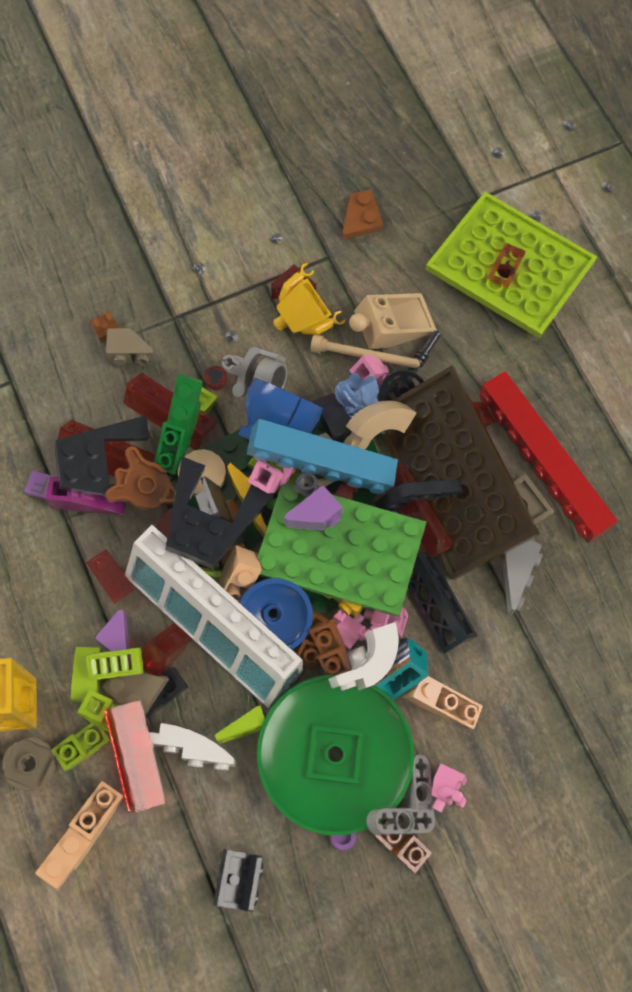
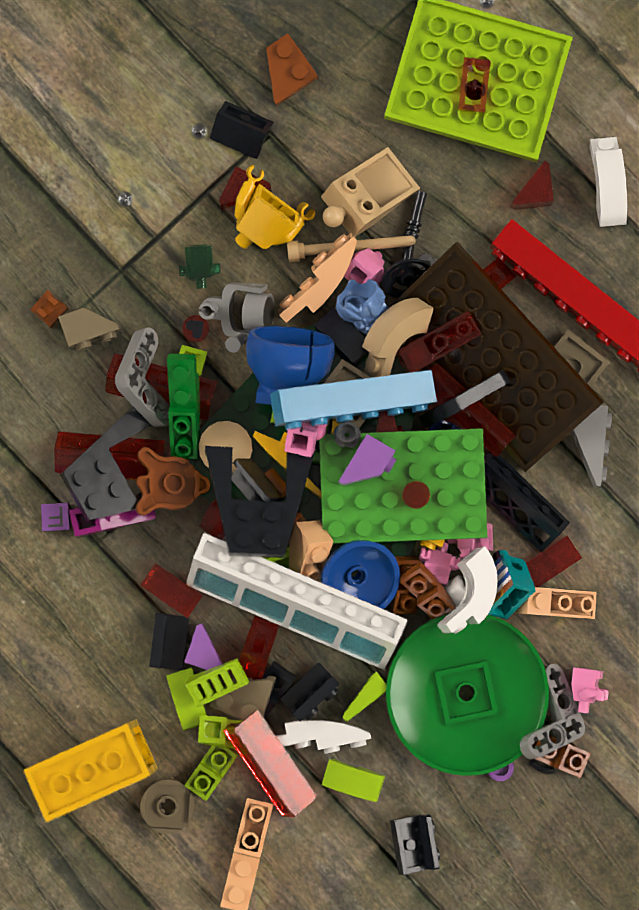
camera: 20 degrees left, 15 degrees up
none -> light grey beam [115,327,170,428]
none -> black panel [149,613,189,670]
none -> clear green piece [179,244,221,289]
none -> black panel [210,101,274,159]
none -> light nougat slope [278,232,357,323]
none -> black bracket [281,662,339,722]
none -> lime slope [322,758,385,802]
none -> clear red slope [396,311,481,373]
none -> clear red tile [402,481,430,509]
none -> clear red slope [510,161,554,210]
none -> clear red tile [526,536,582,587]
none -> black leg [529,759,555,774]
none -> white arch [590,137,627,227]

